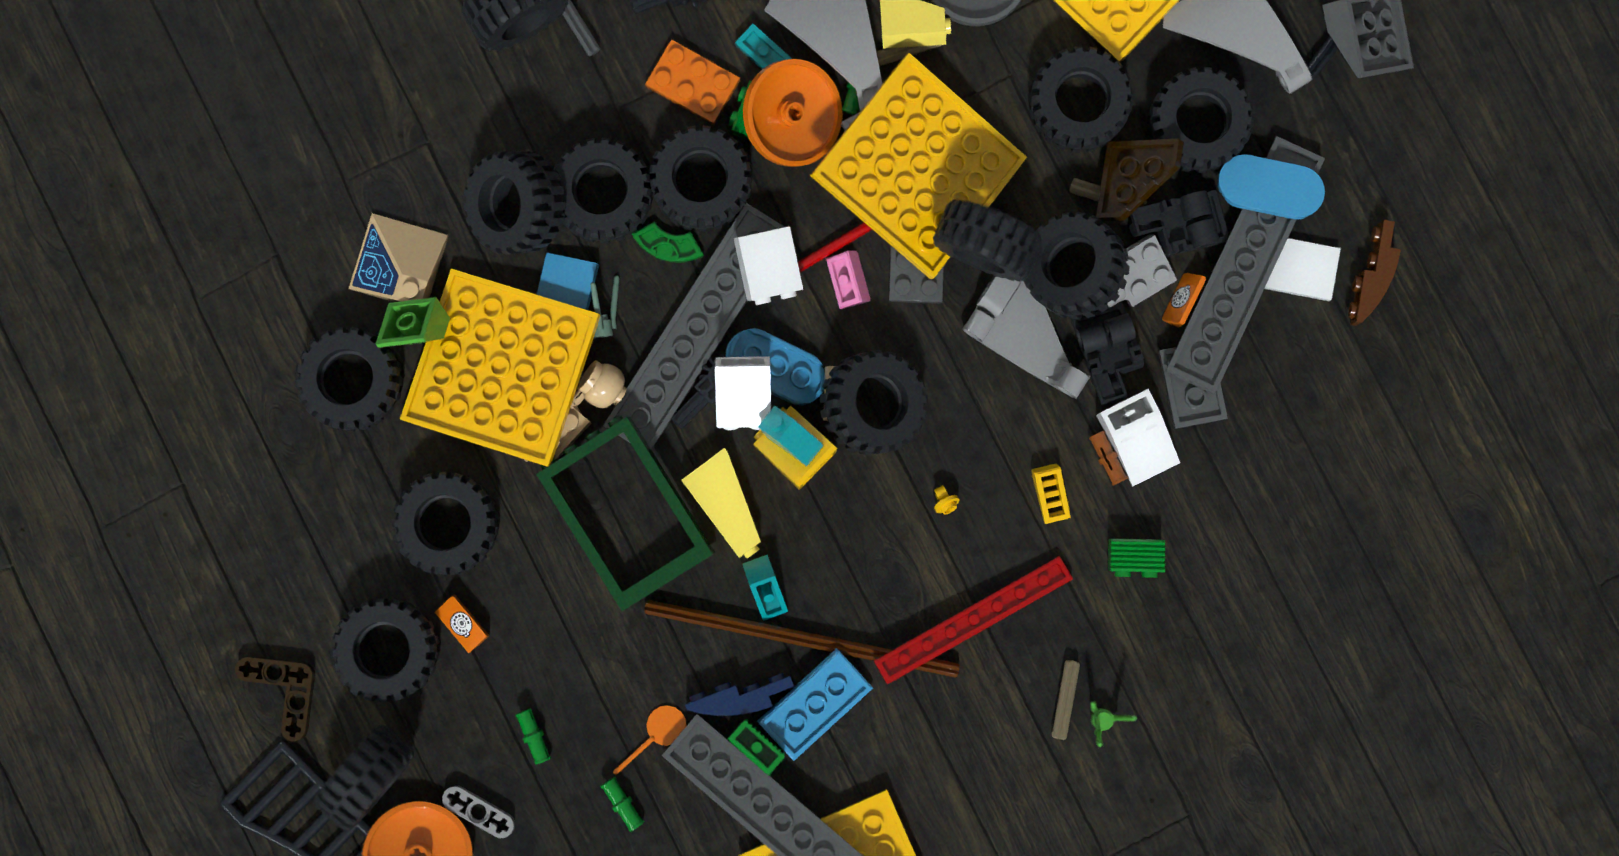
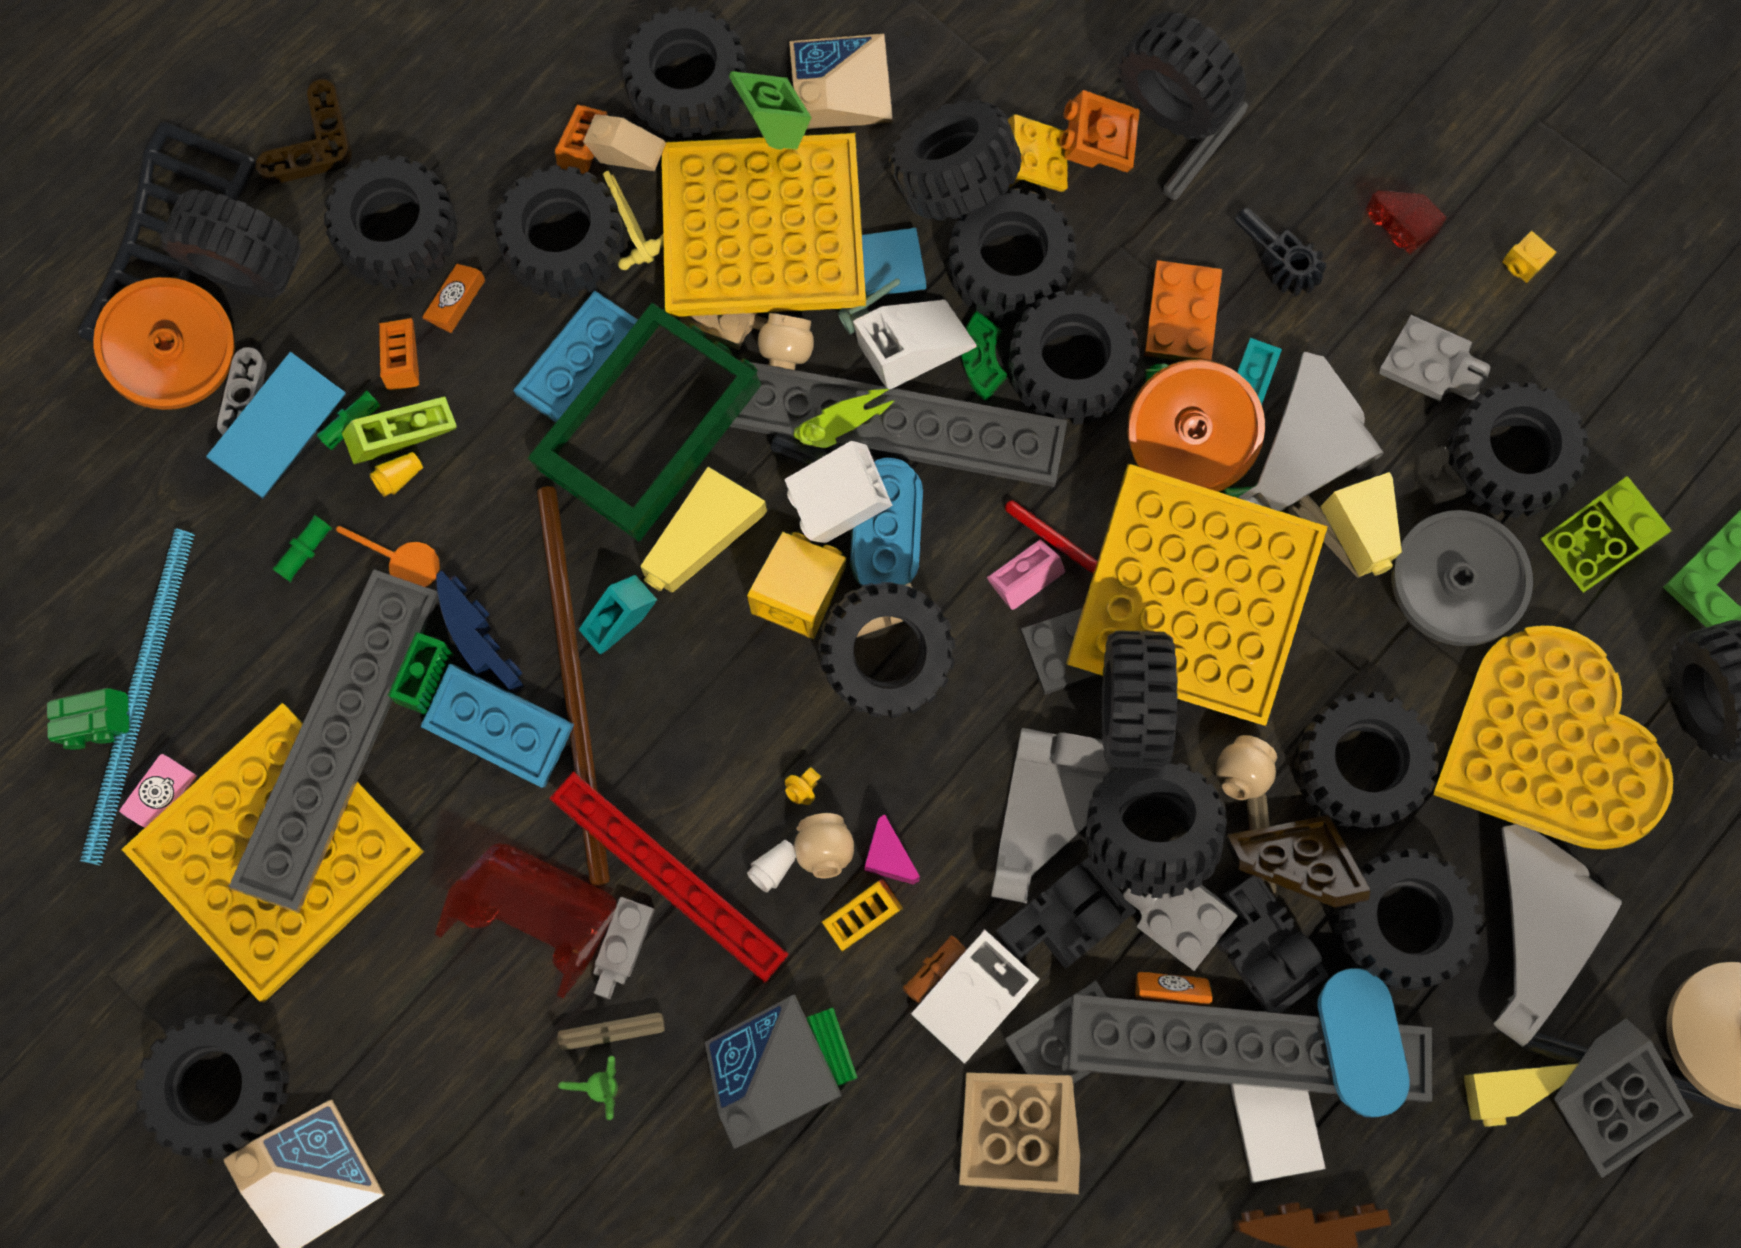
camera: 70 degrees right, 10 degrees down
white brick [734,226,803,305] -> none
teal slope [758,406,824,466] -> none
none -> dark azure tile [206,352,346,498]
none -> lime slope [342,397,457,464]
none -> yellow cone [370,452,423,497]
none -> orange slope [379,318,419,390]
none -> clear red windscreen [435,844,617,998]
none -> dark azure tile [513,290,638,423]
none -> orange slope [555,105,608,174]
none -> tan slope [583,114,666,171]
none -> light grey hinge [594,897,655,999]
none -> light yellow piece [603,171,664,270]
none -> dark grey slope [705,995,842,1149]
none -> white cone [747,840,796,892]
none -> lime piece [793,389,894,448]
none -> tan piece [794,813,854,878]
none -> white slope [853,300,976,389]
none -> dark pink slope [865,815,920,884]
none -> tan slope [959,1073,1080,1194]
none -> yellow bracket [1007,114,1067,192]
none -> orange plate [1060,90,1140,172]
none -> tan piece [1215,735,1277,800]
none -> light yellow slope [1464,1064,1578,1127]

